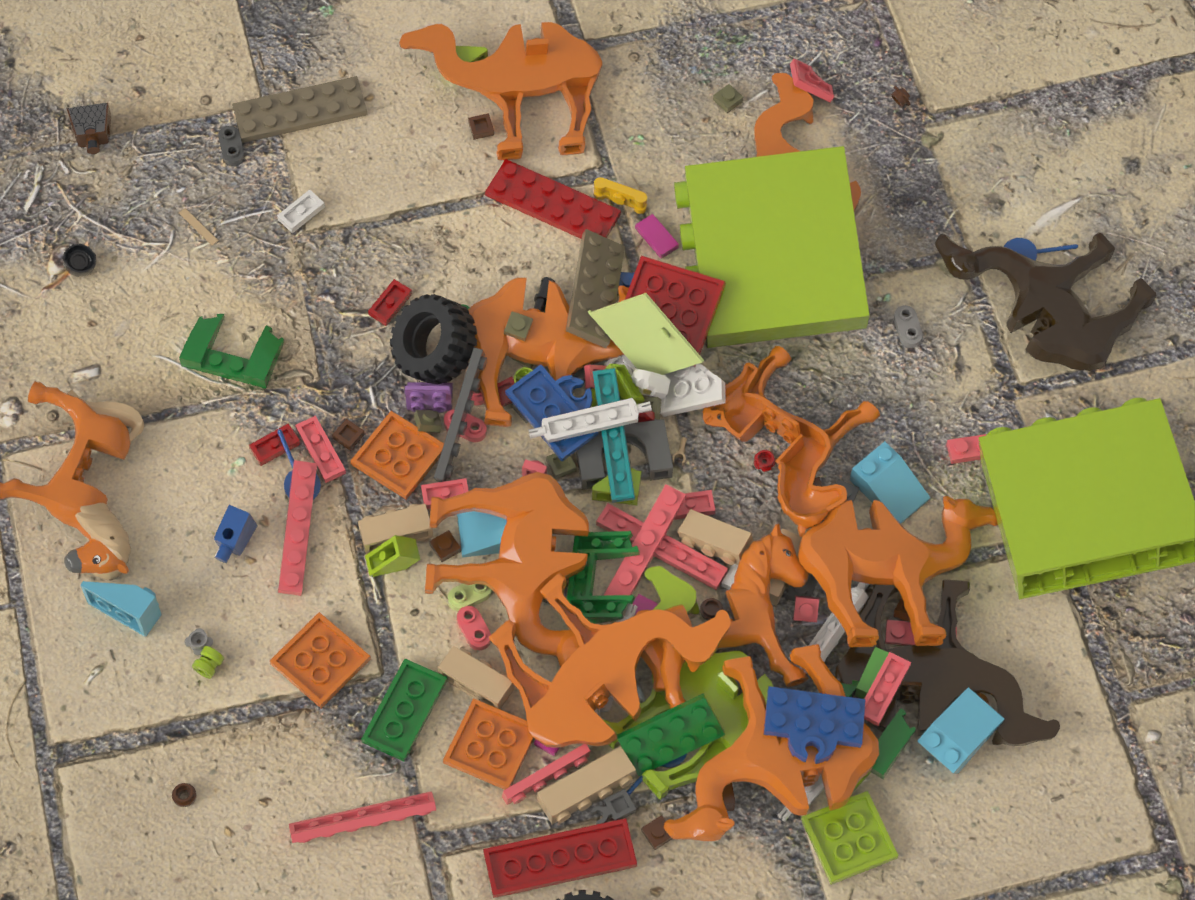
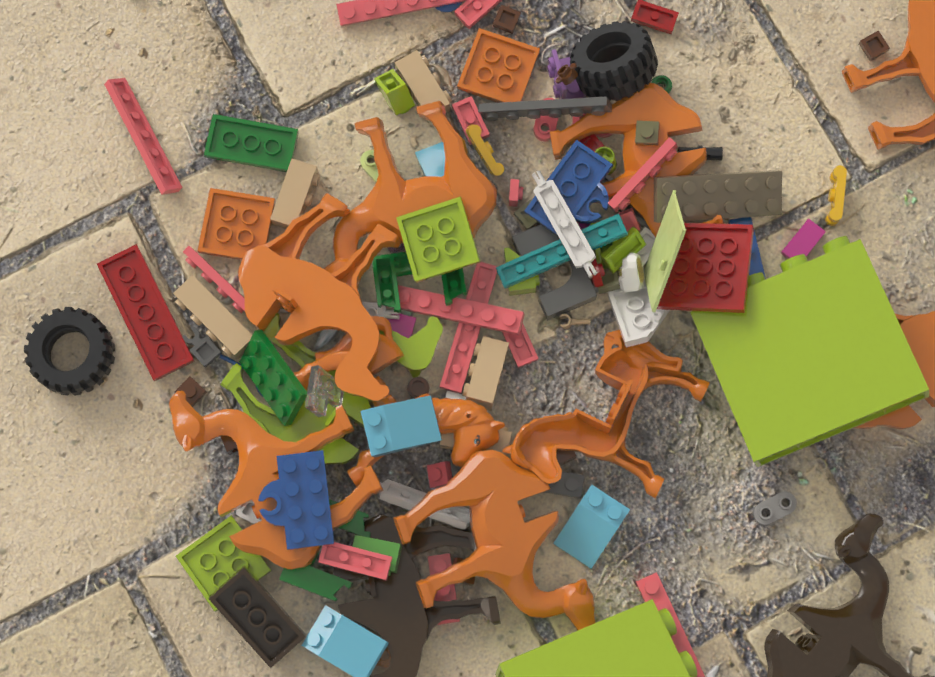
camera: 80 degrees right, 15 degrees up
orange plate [269,612,371,709] -> none
olive plate [414,410,442,433] -> none
reddish brown plate [429,530,461,563] -> none
coral plate [457,606,491,650] -> none
red plate [485,159,621,239] -> none
red plate [754,450,776,472] -> none
blue piece [1004,238,1078,261] -> none
none -> dark brown brick [209,565,306,668]
none -> clear plate [305,365,344,417]
none -> medium azure slope [361,395,442,457]
none -> lime plate [396,197,481,283]
none -> yellow plate [466,125,504,176]
none -> reddish brown plate [555,63,578,85]
none -> coral plate [608,137,678,212]

